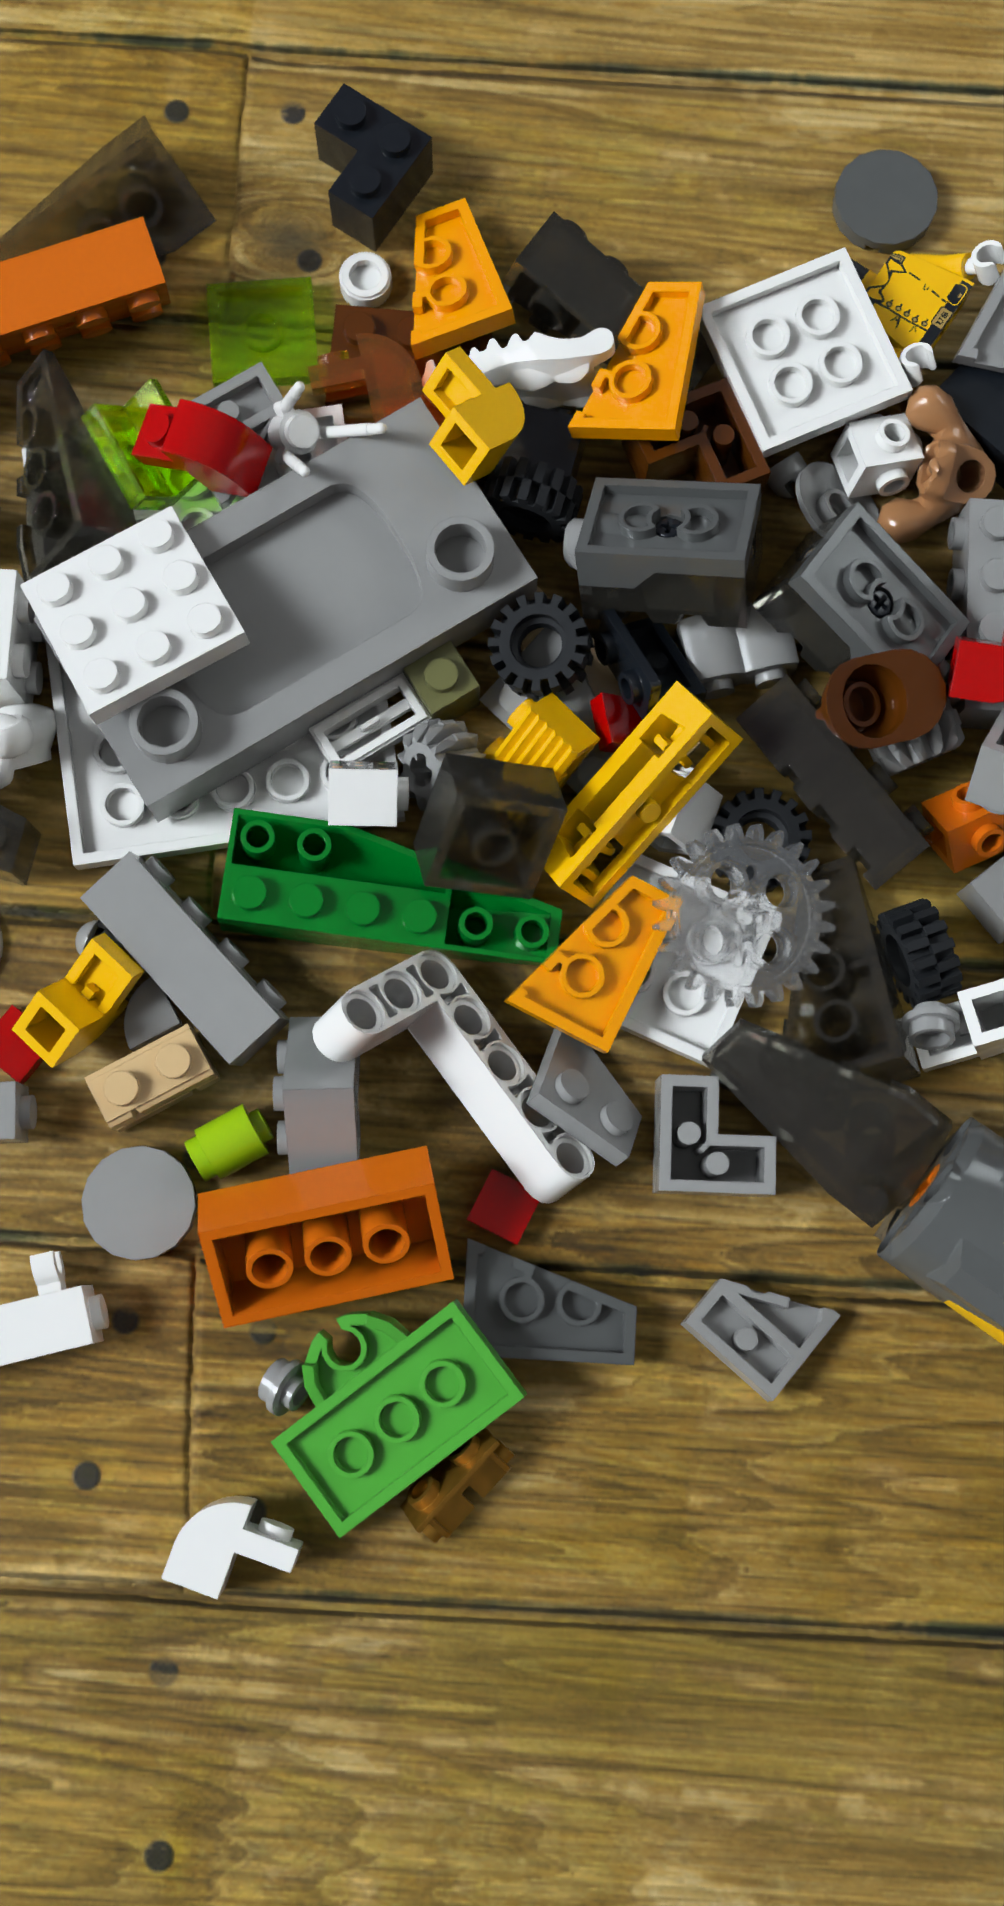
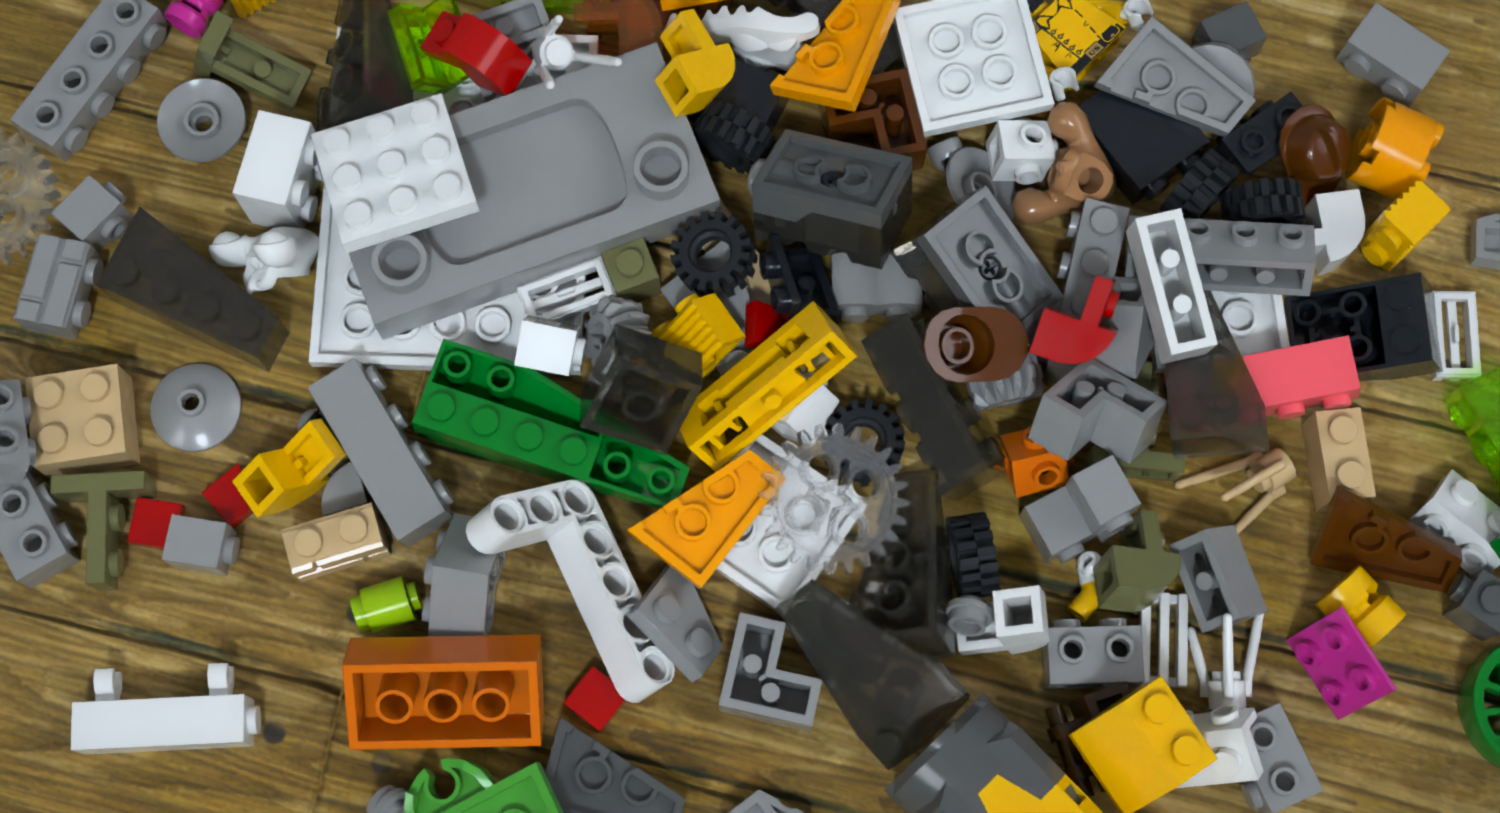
camera: 15 degrees right, 5 degrees down
light grey tile [81,1146,198,1260] -> none

